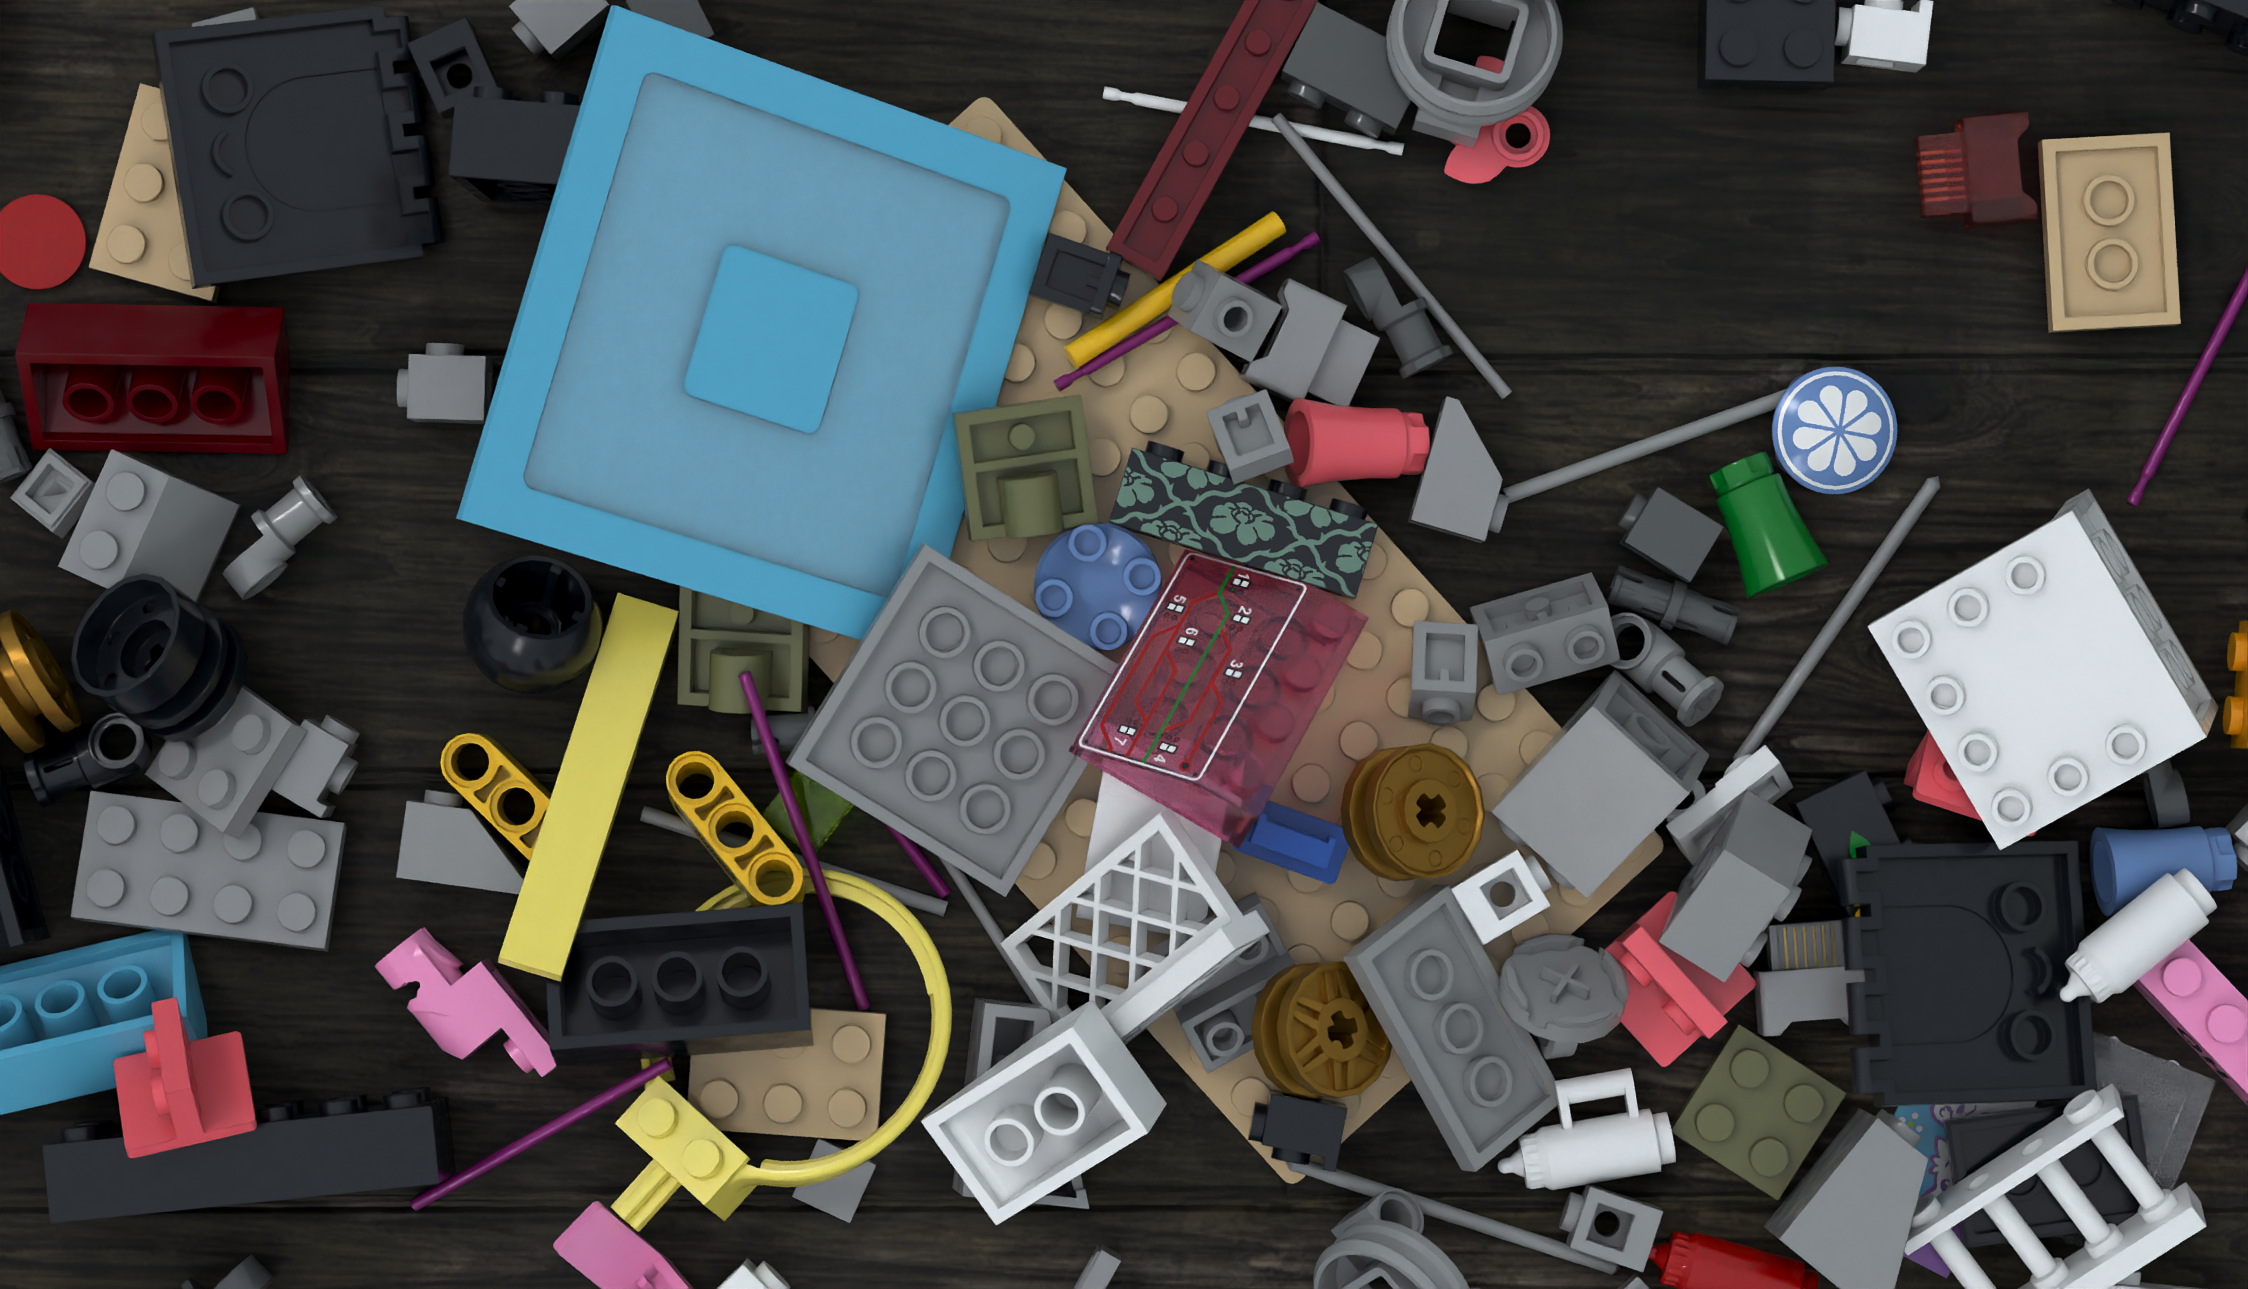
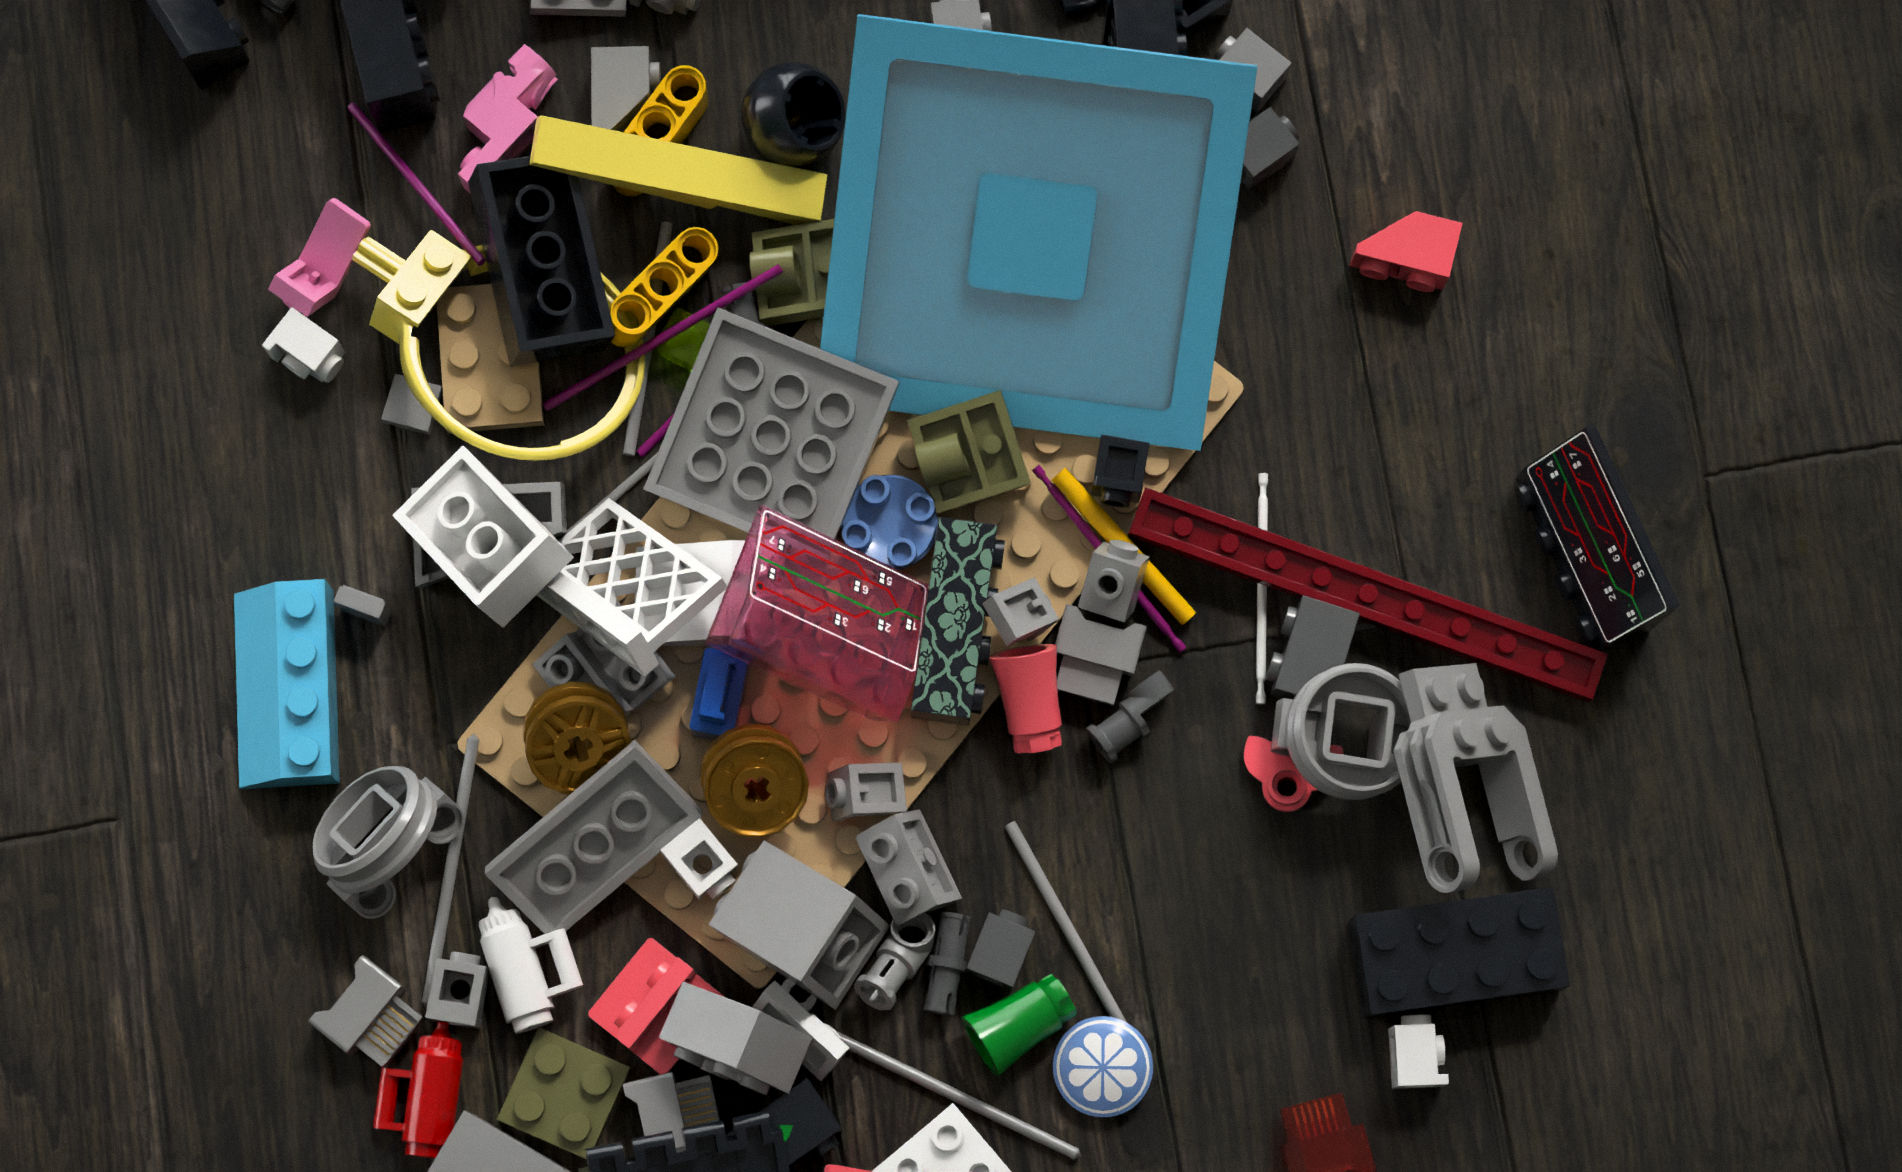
camera: 75 degrees right, 10 degrees down
black brick [1248,1089,1348,1172] -> none
light grey axle [1271,112,1512,399] -> none
light grey slope [1408,396,1509,543] -> none
light grey tile [1498,934,1629,1060] -> none

